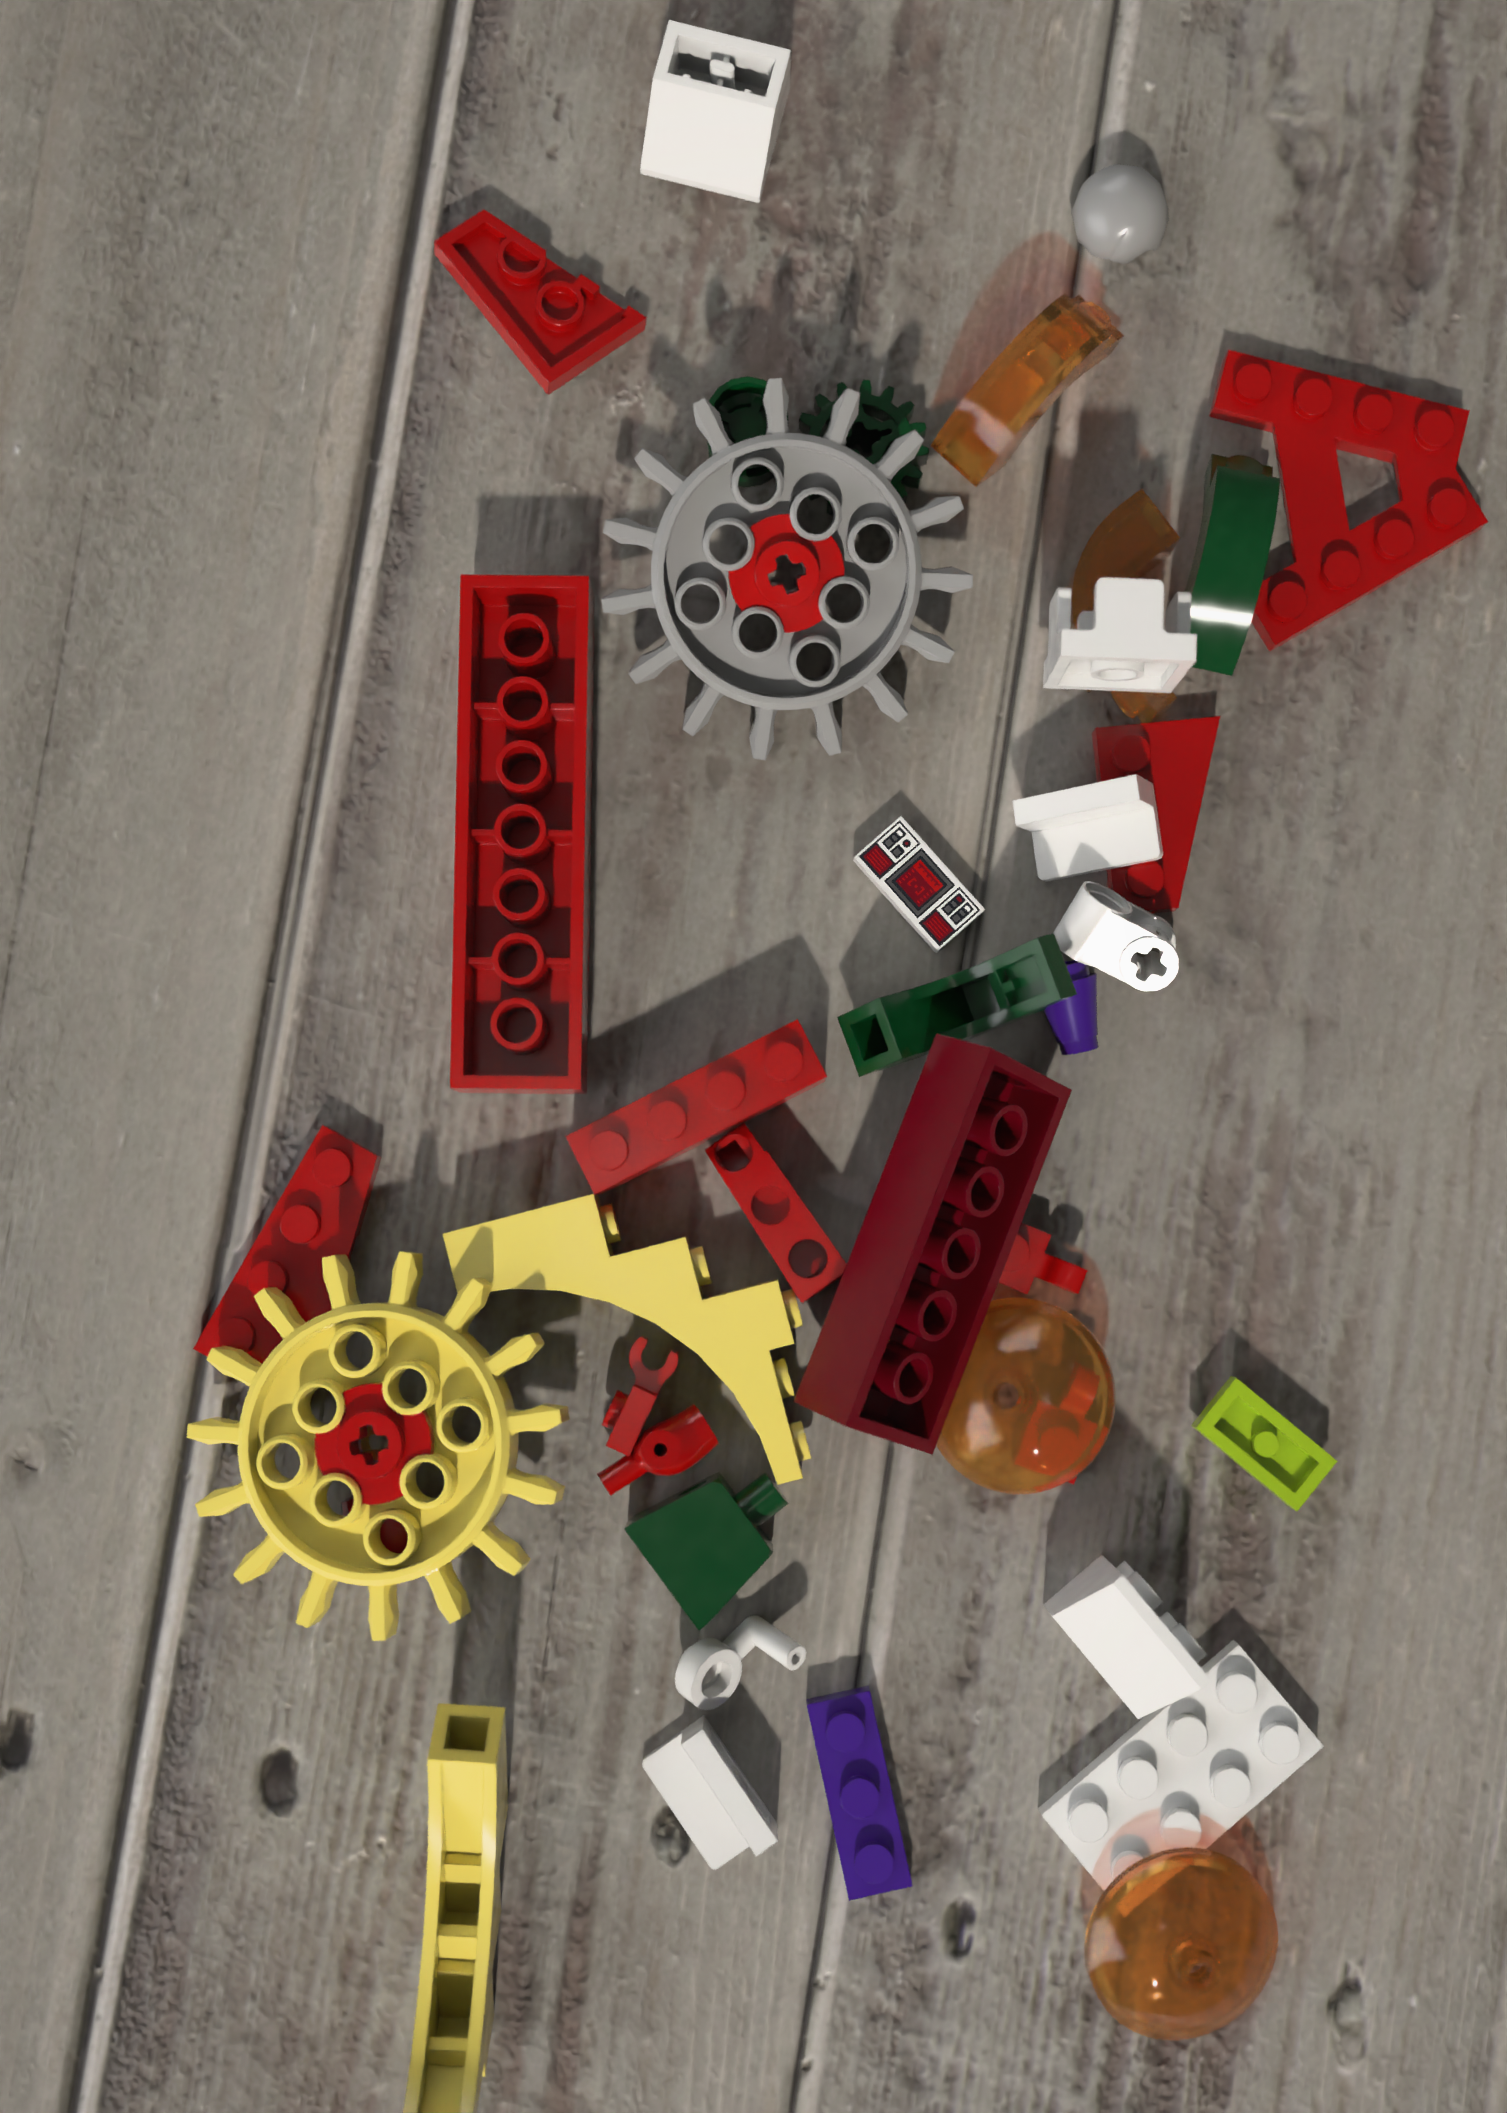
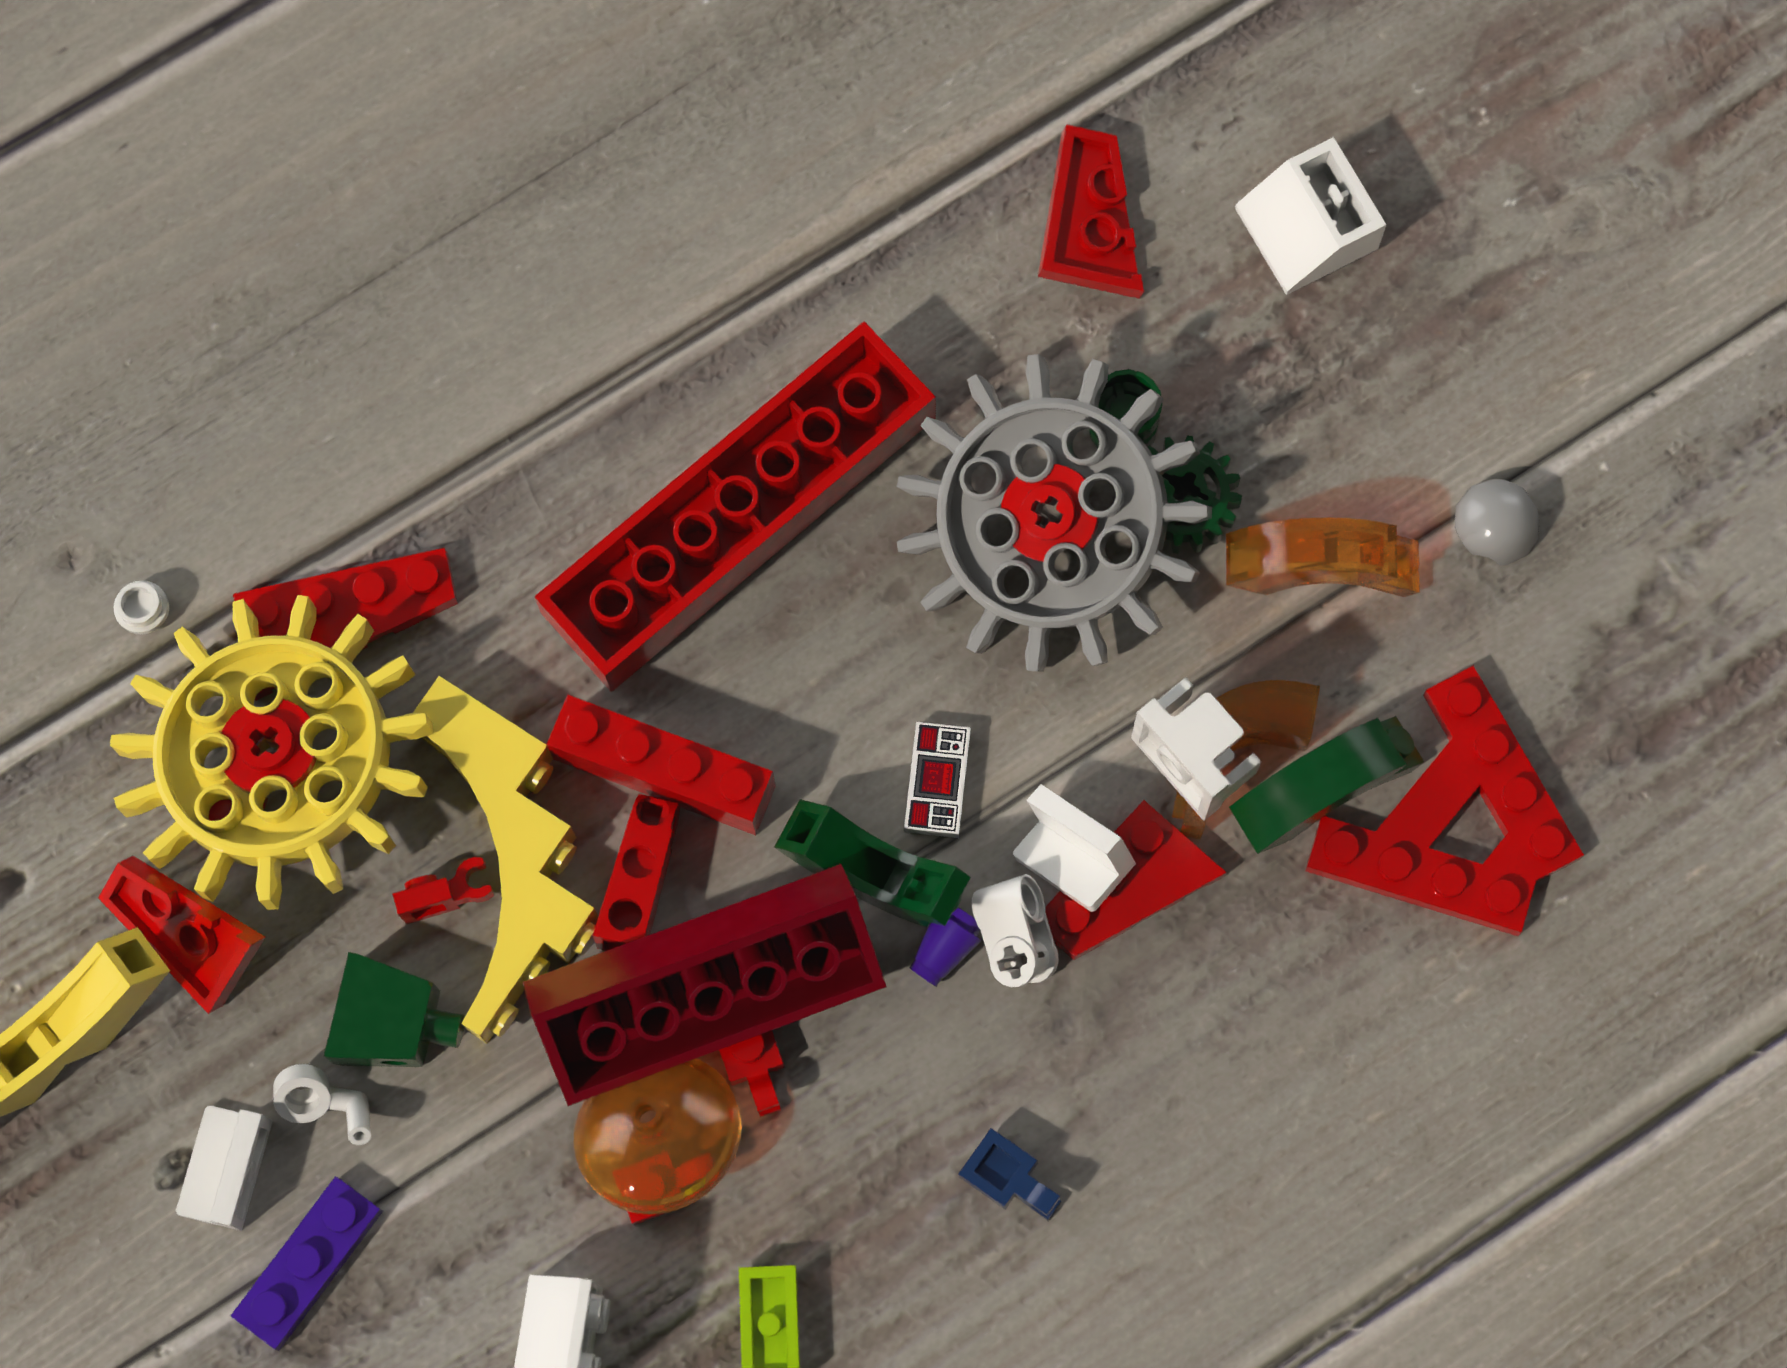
camera: 50 degrees right, 10 degrees down
red piece [597,1404,719,1496] -> none
none -> red wing [98,856,266,1014]
none -> white plate [114,581,169,634]
none -> dark blue plate [958,1128,1061,1221]

